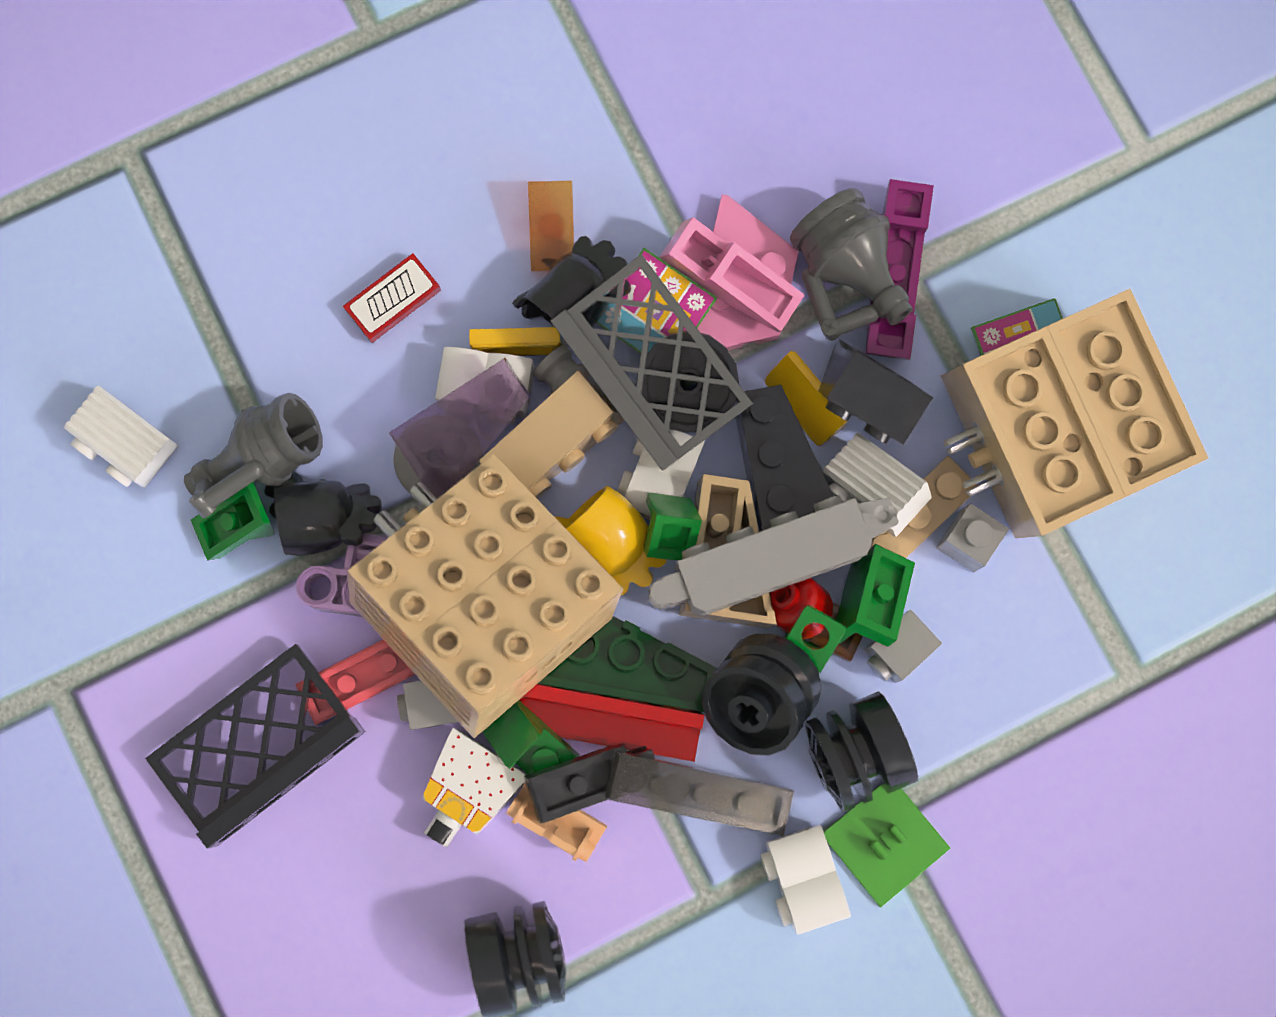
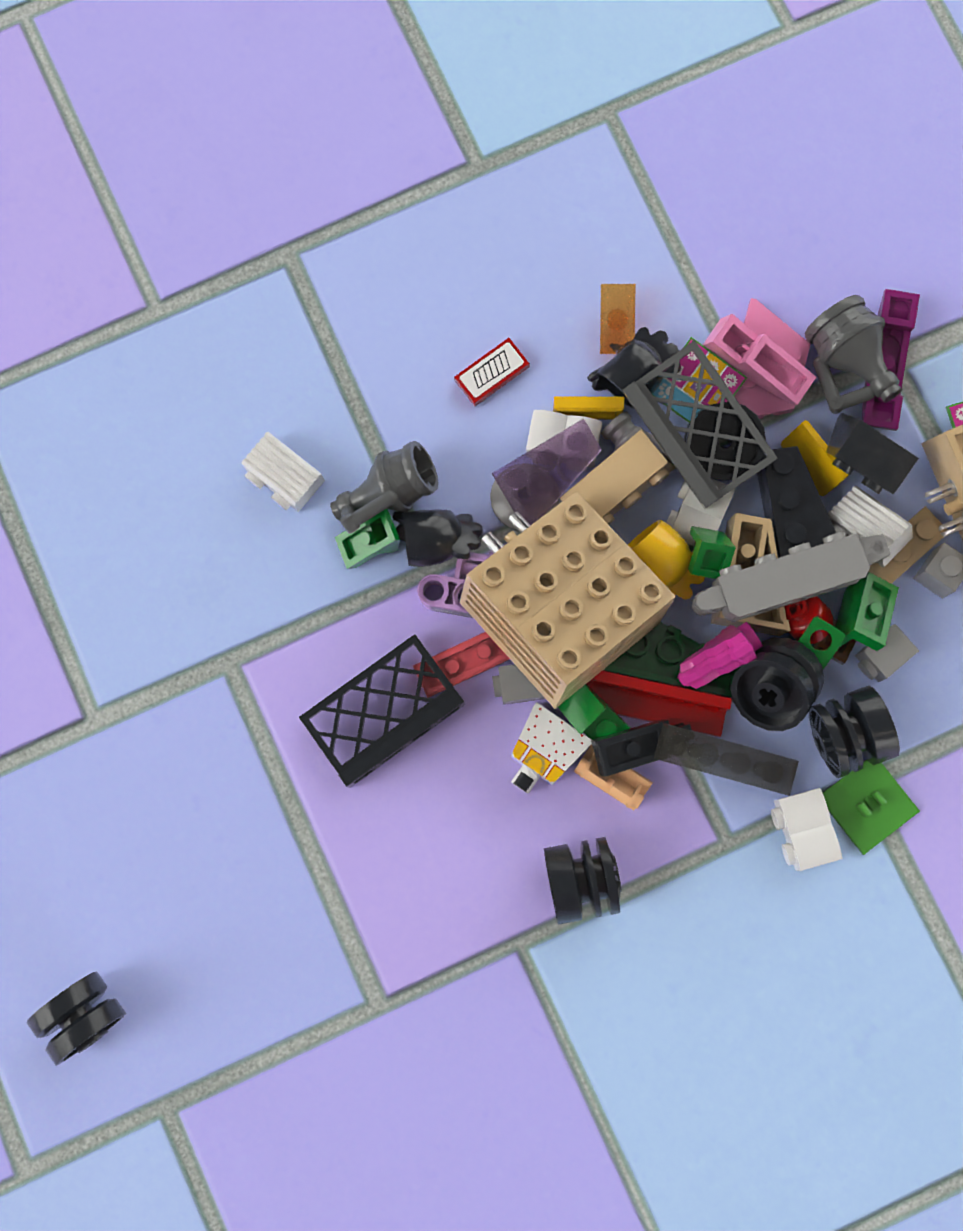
camera: 15 degrees right, 0 degrees up
none -> dark pink rock [677,622,763,689]

